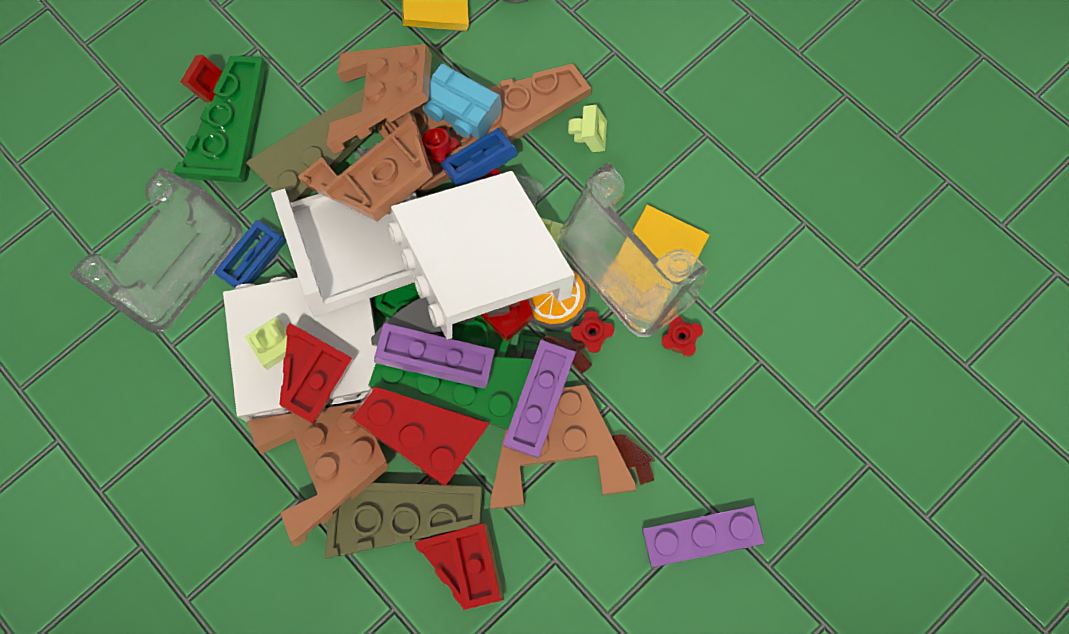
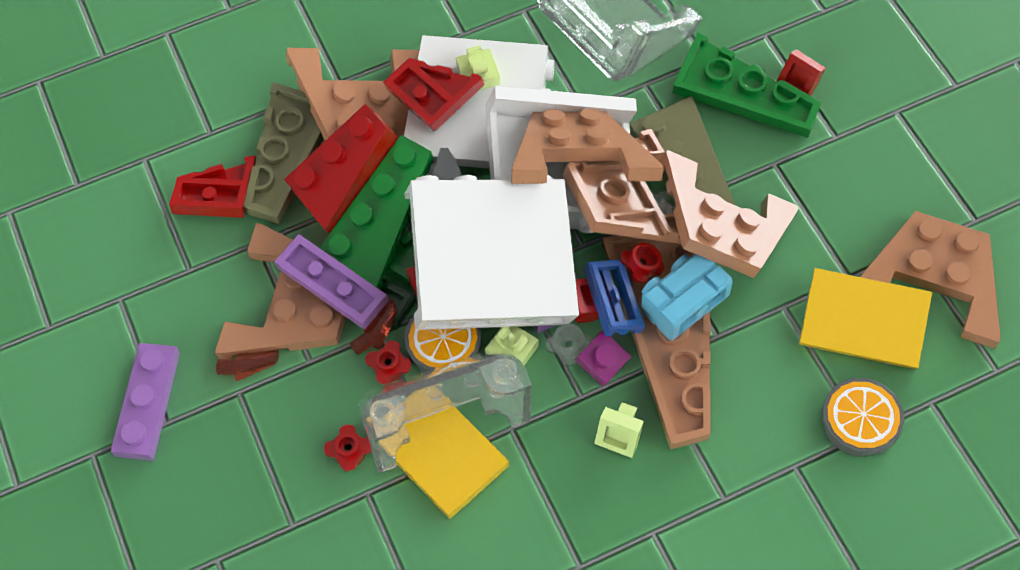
camera: 105 degrees right, 10 degrees down
blue tile [213,219,287,288] -> none
medium lavender plate [374,323,495,389] -> none
none -> nougat wing [511,109,664,184]
none -> magenta plate [574,330,631,387]

